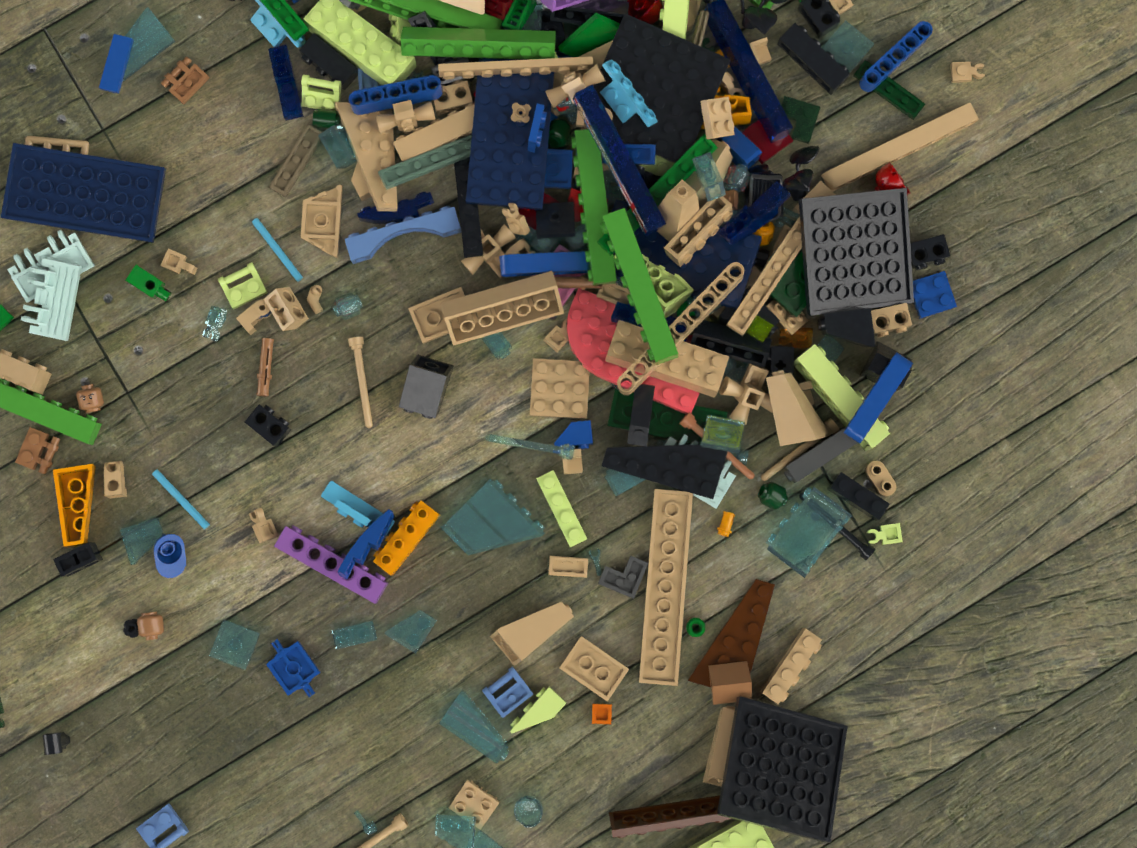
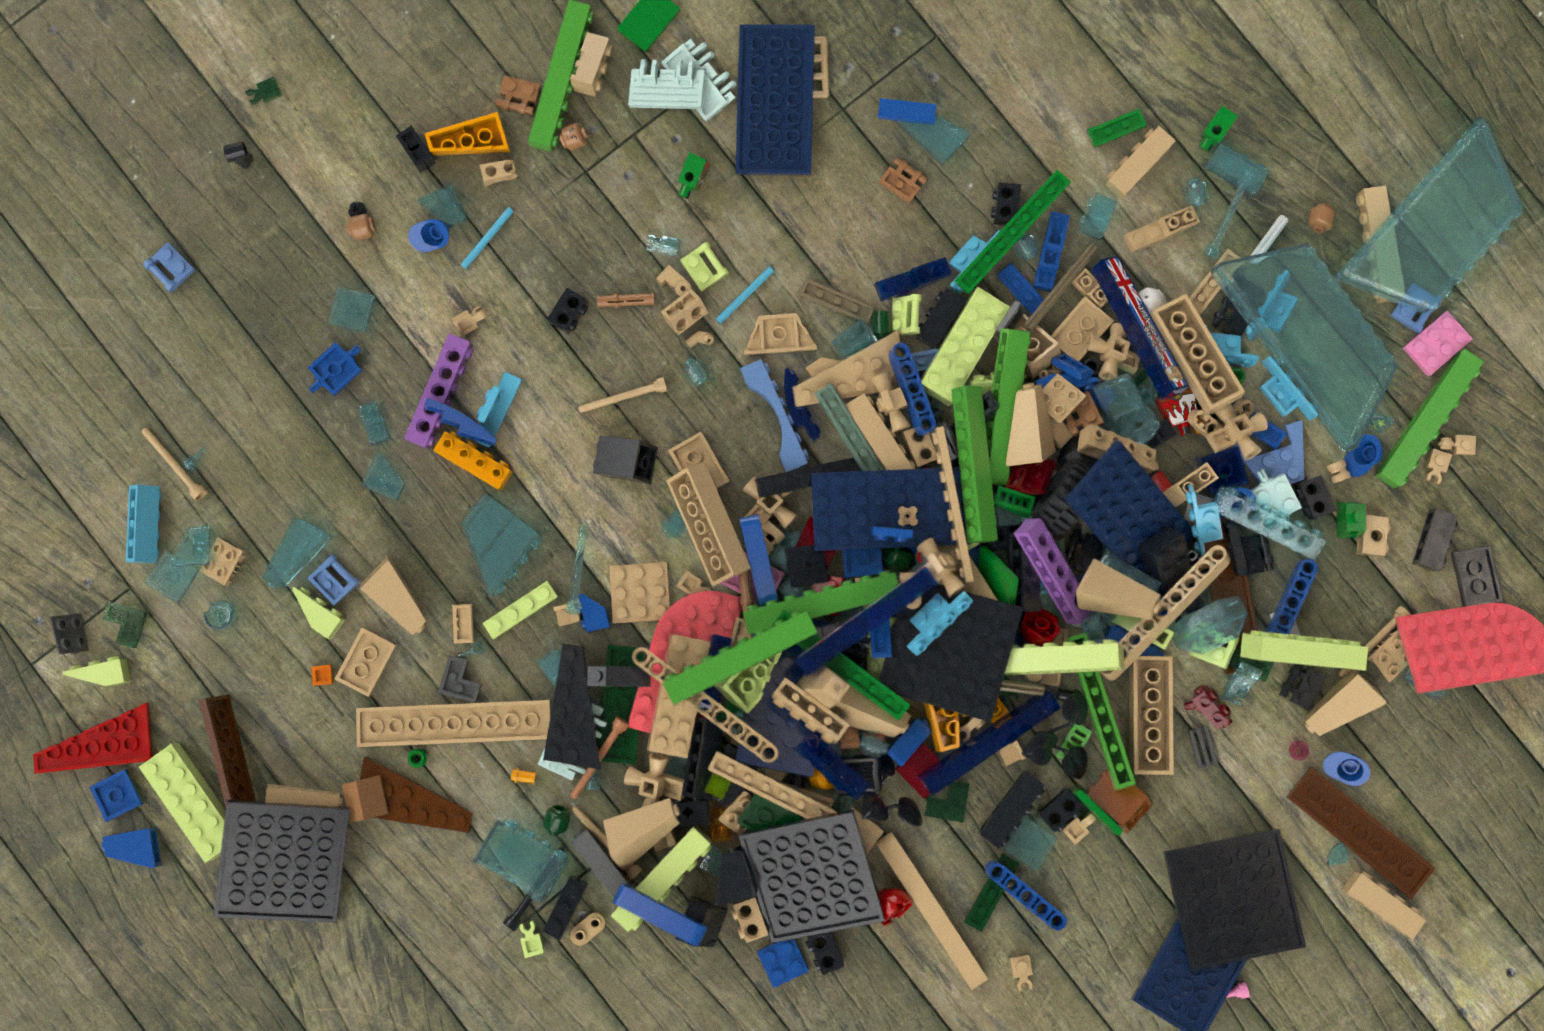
camera: 85 degrees right, 0 degrees up
tan plate [160,249,198,275] -> none
tan plate [502,203,530,235] -> none
clear light blue brick [692,152,726,201] -> none
tan plate [701,97,735,140] -> none
clear light blue tile [701,415,745,453] -> none
tan brick [760,628,822,704] -> none

